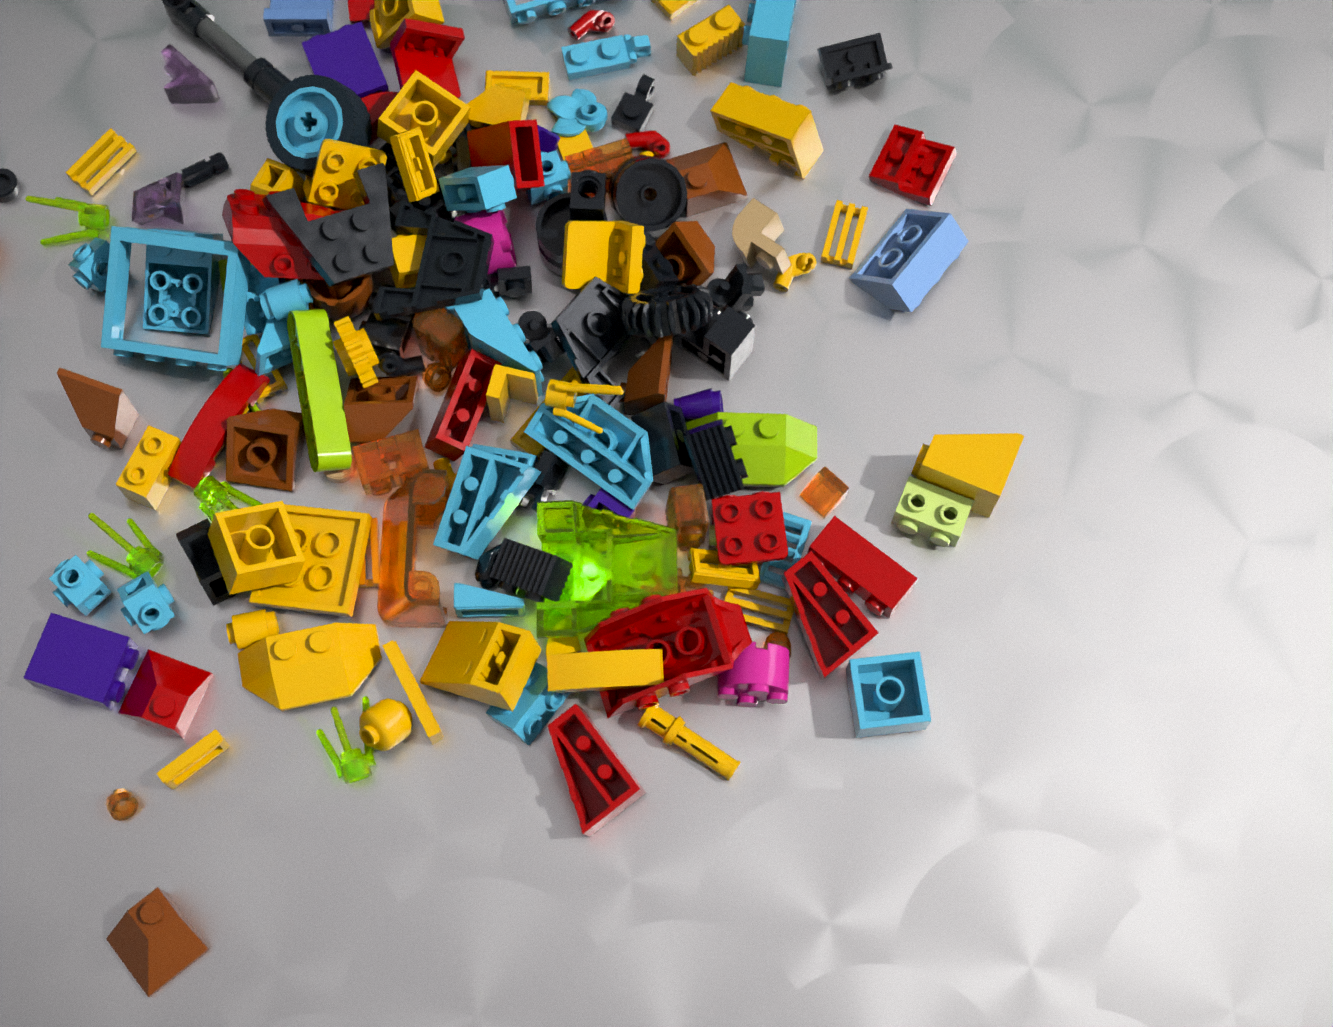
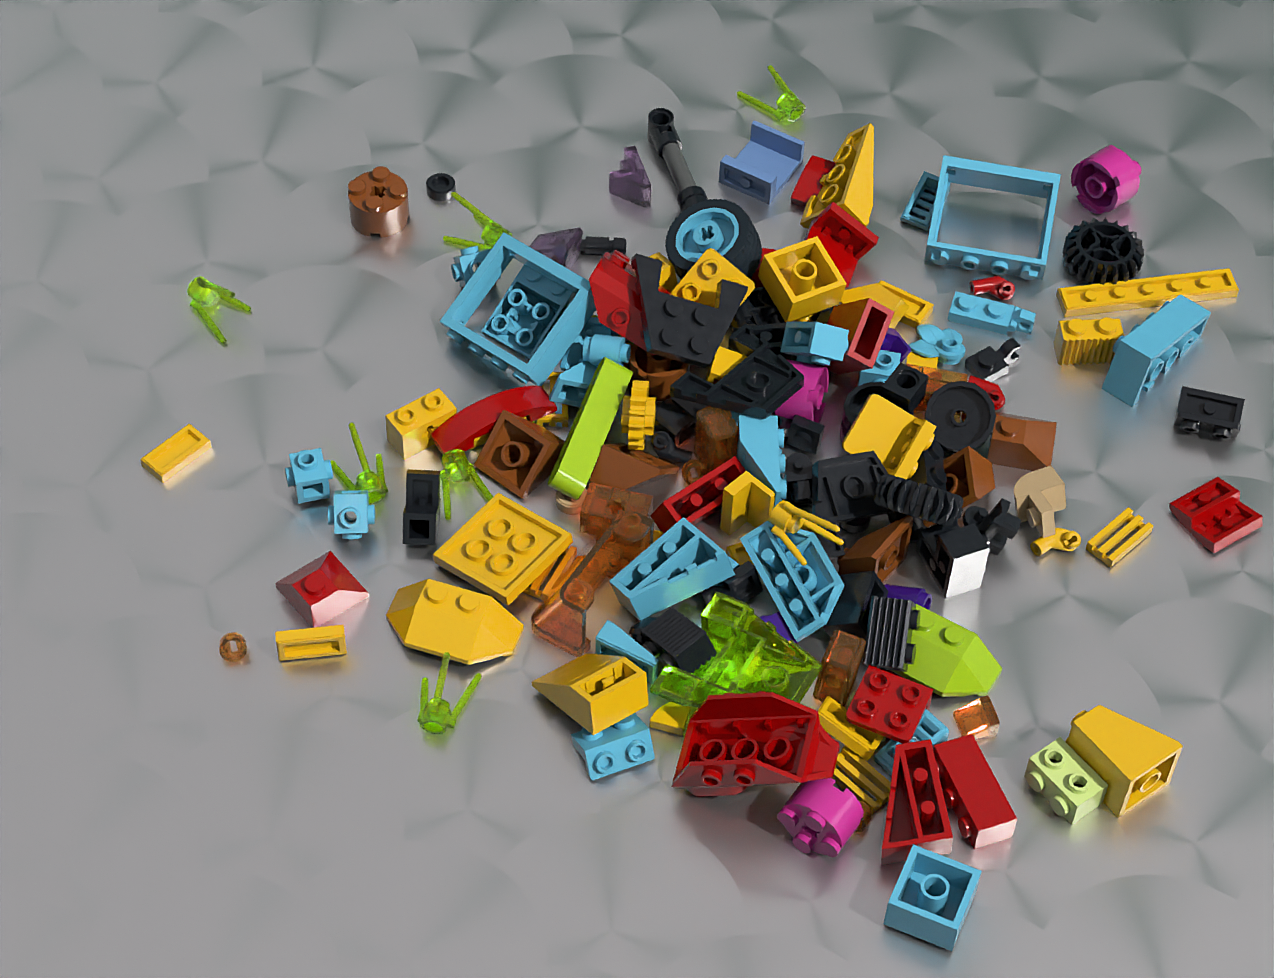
camera: 30 degrees right, 20 degrees down
dark purple brick [23,613,139,711] -> none
dark orange slope [57,367,139,450] -> none
yellow tile [65,128,137,196] -> none
dark orange slope [106,887,210,997] -> none
yellow brick [208,501,305,595] -> none
yellow brick [226,609,280,650] -> none
dark purple brick [301,22,389,98] -> none
yellow head [359,698,413,751] -> none
yellow tile [382,640,444,745] -> none
yellow tile [389,127,440,202] -> none
yellow slope [547,649,664,693] -> none
red wedge [547,703,646,837] -> none
yellow pin [637,704,741,781] -> none
yellow wedge [710,82,823,180] -> none
light blue slope [849,209,969,312] -> none

